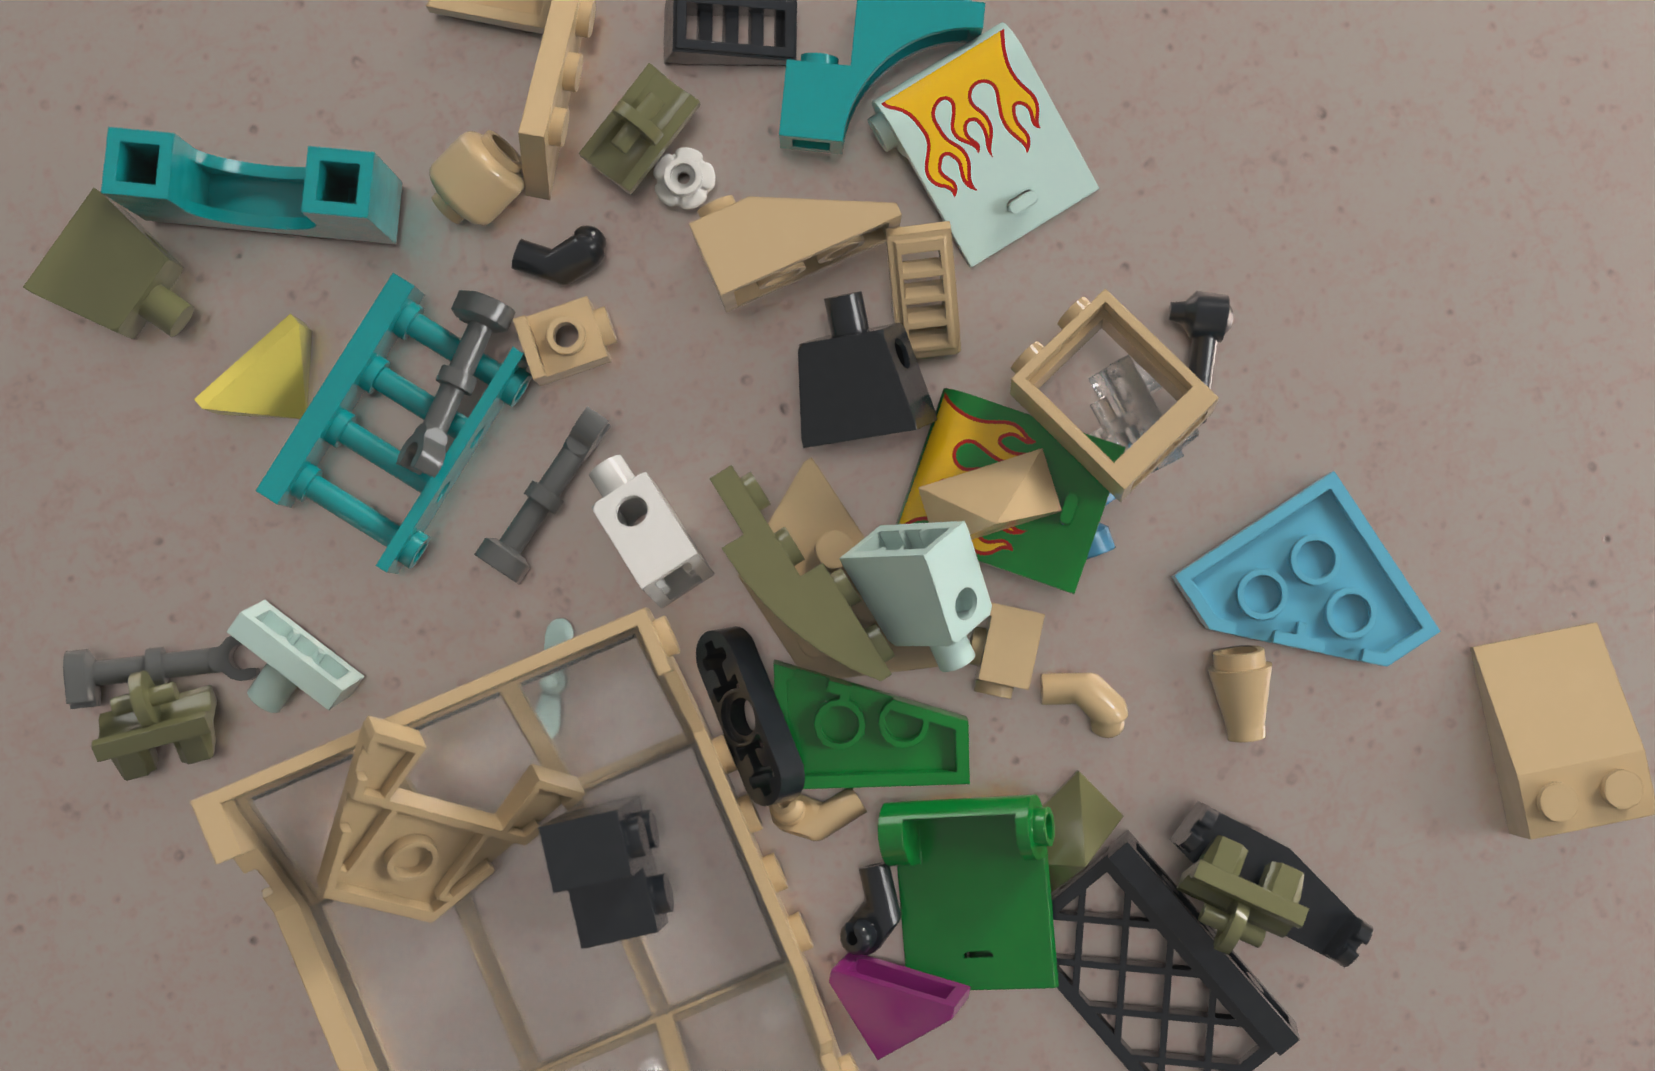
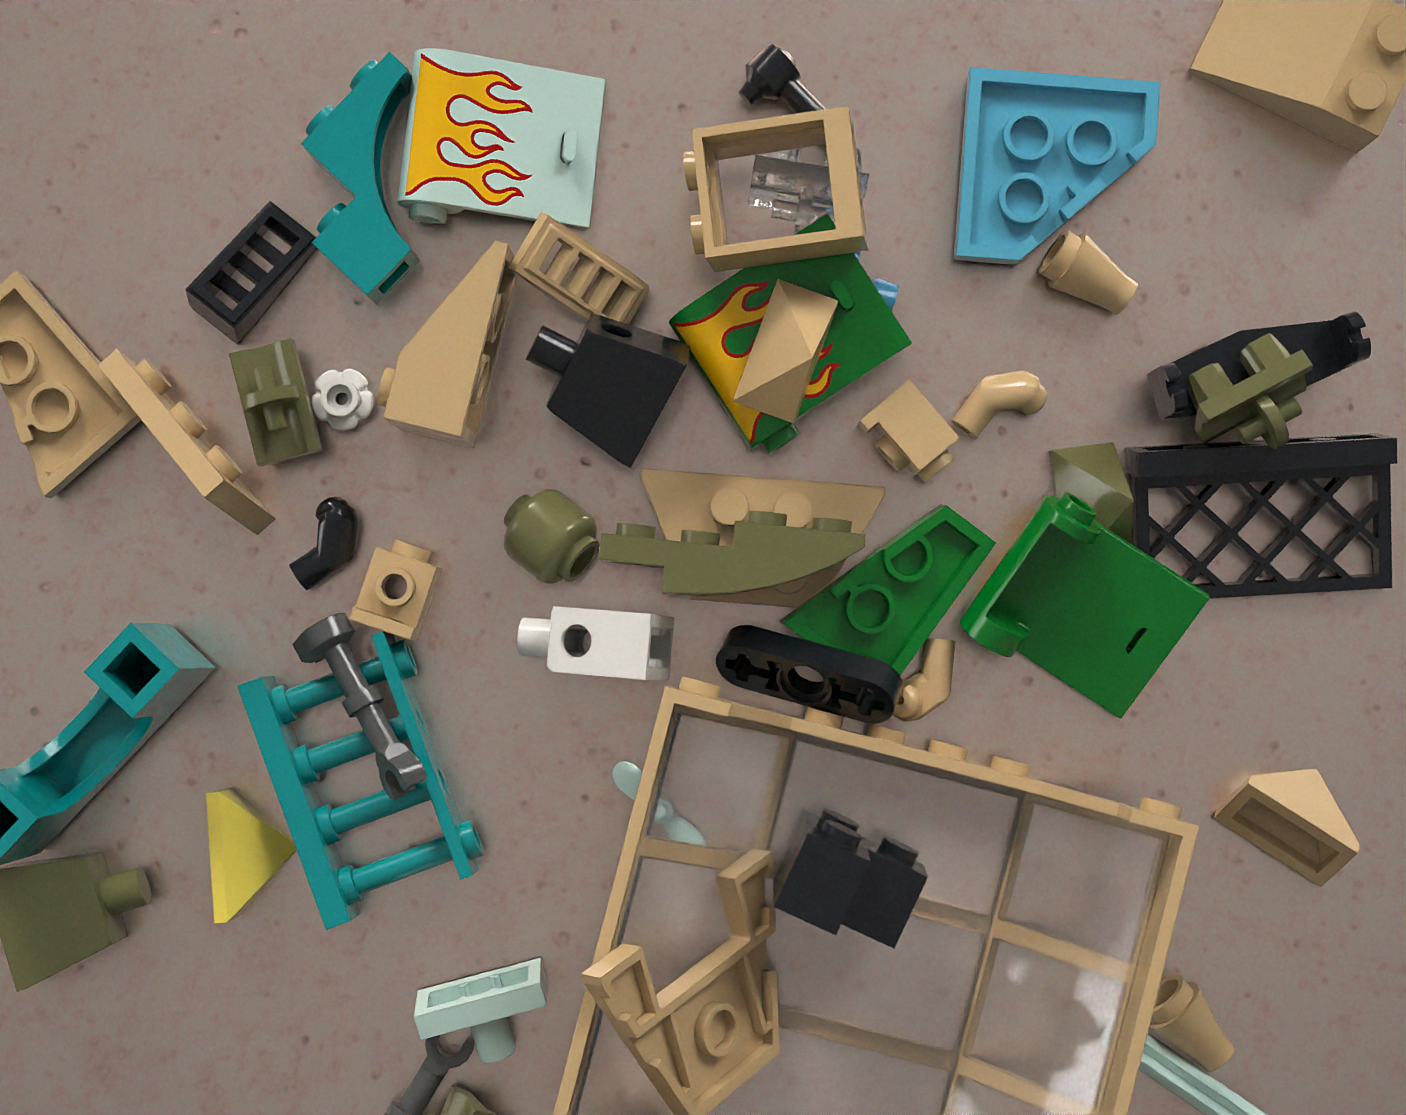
camera: 50 degrees left, 0 degrees up
tan head [429,130,524,226] -> none
dark grey piece [474,406,611,585] -> none
magenta slope [829,953,971,1060] -> none
light aqua torso [839,521,992,672] -> none
black arm [840,862,901,956] -> none
none -> olive head [504,489,600,584]

